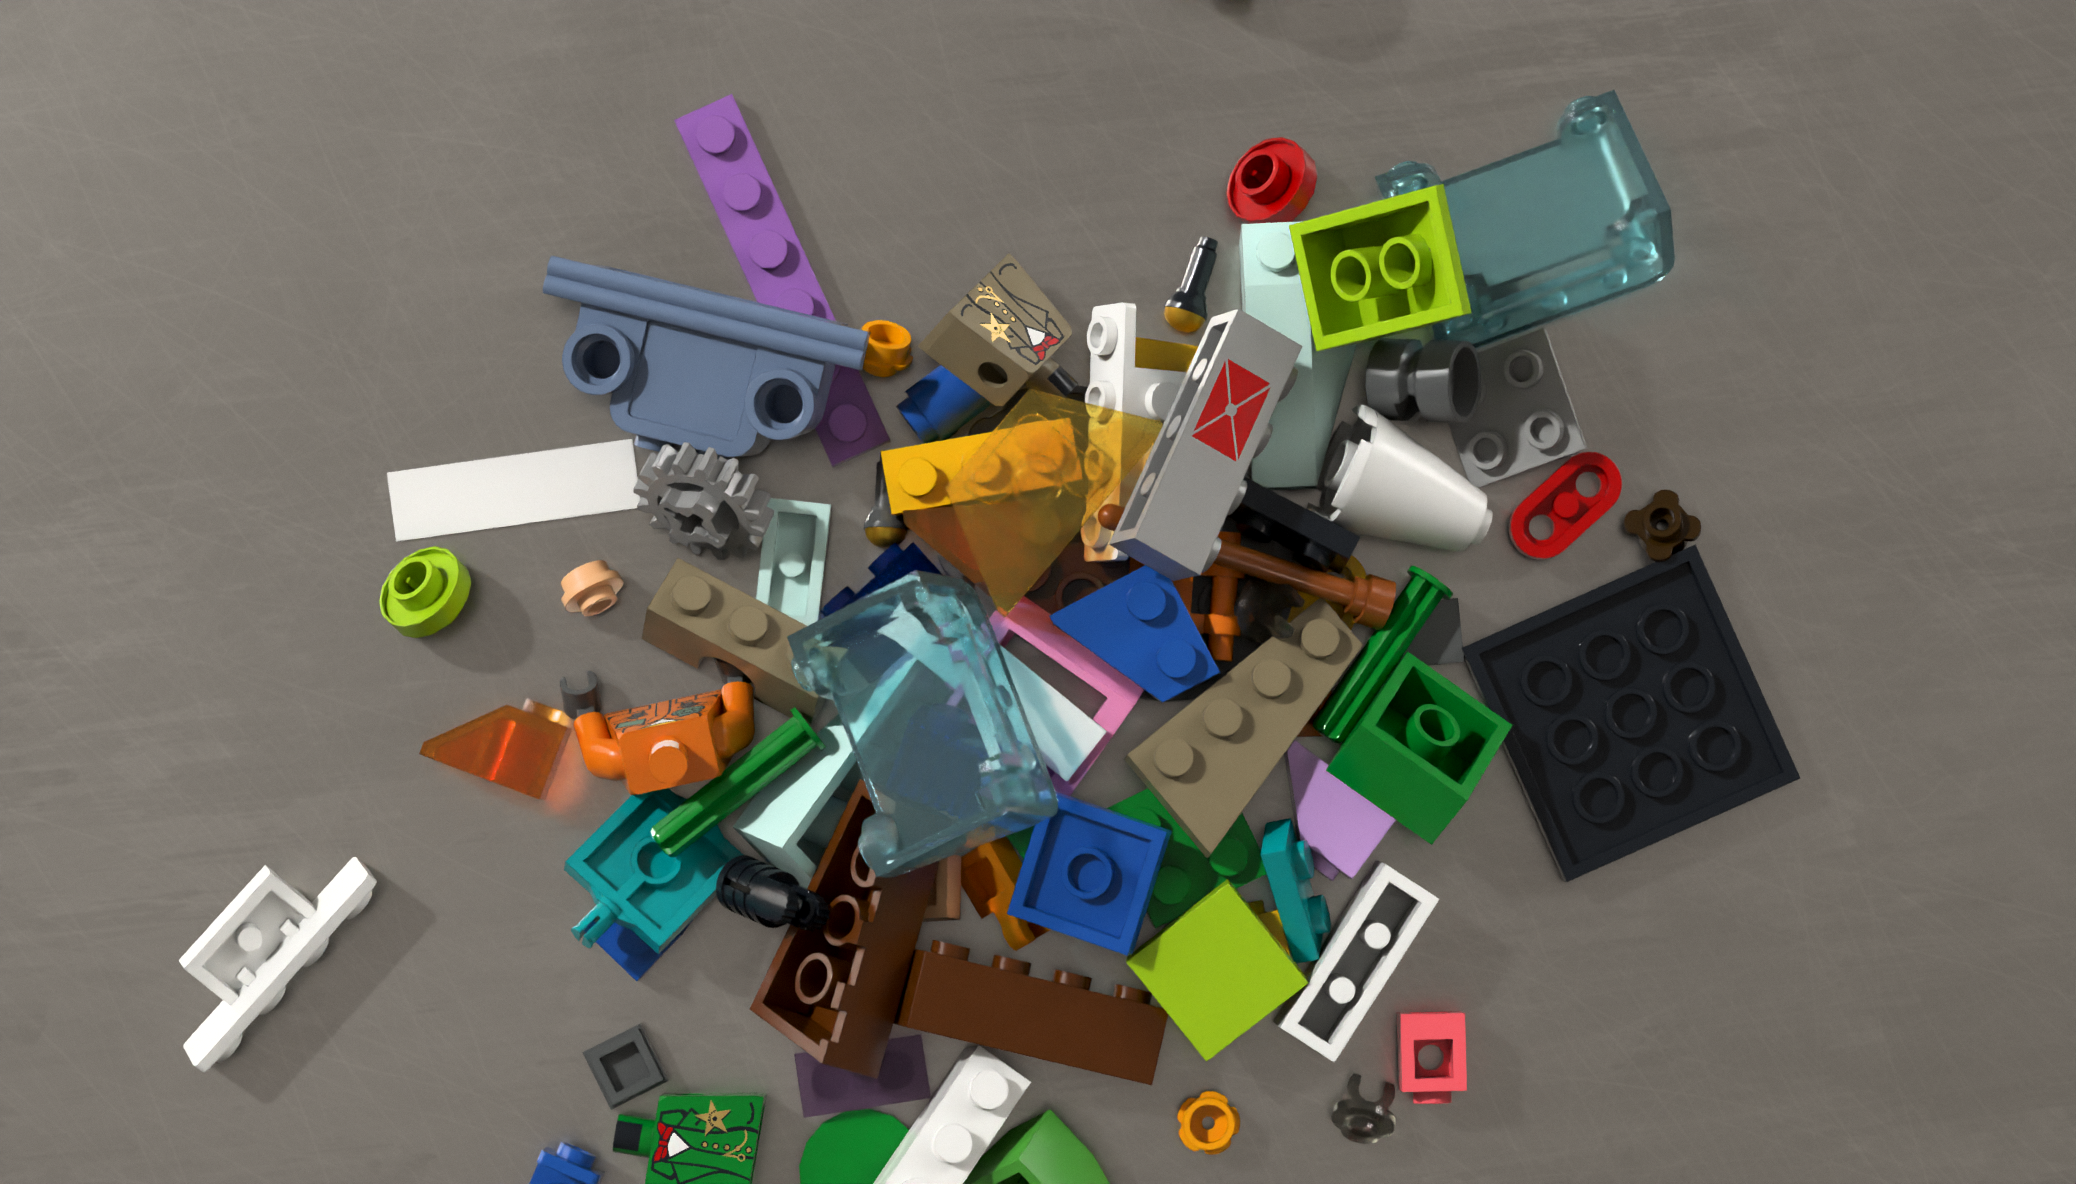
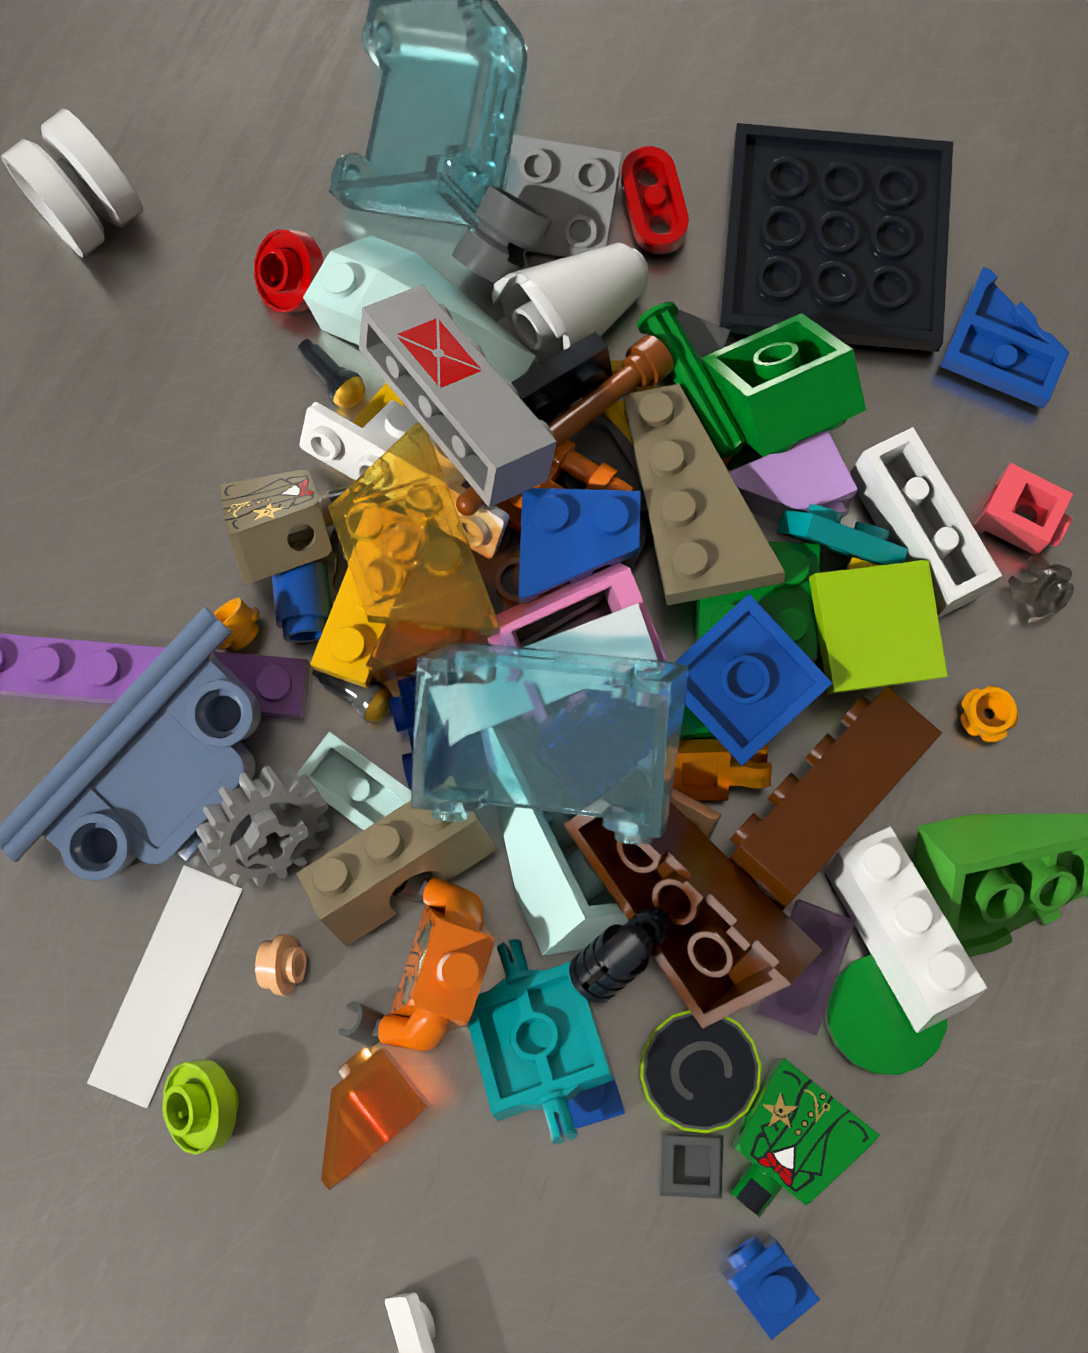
camera: 55 degrees left, 10 degrees down
green axle [651,707,826,858] -> none
clear smoke plate [1234,578,1305,643] -> none
lime slope [1289,184,1472,351] -> none
dark brown plate [1624,490,1701,562] -> none
none -> black tile [639,1010,762,1133]
none -> blue wing [940,267,1069,409]

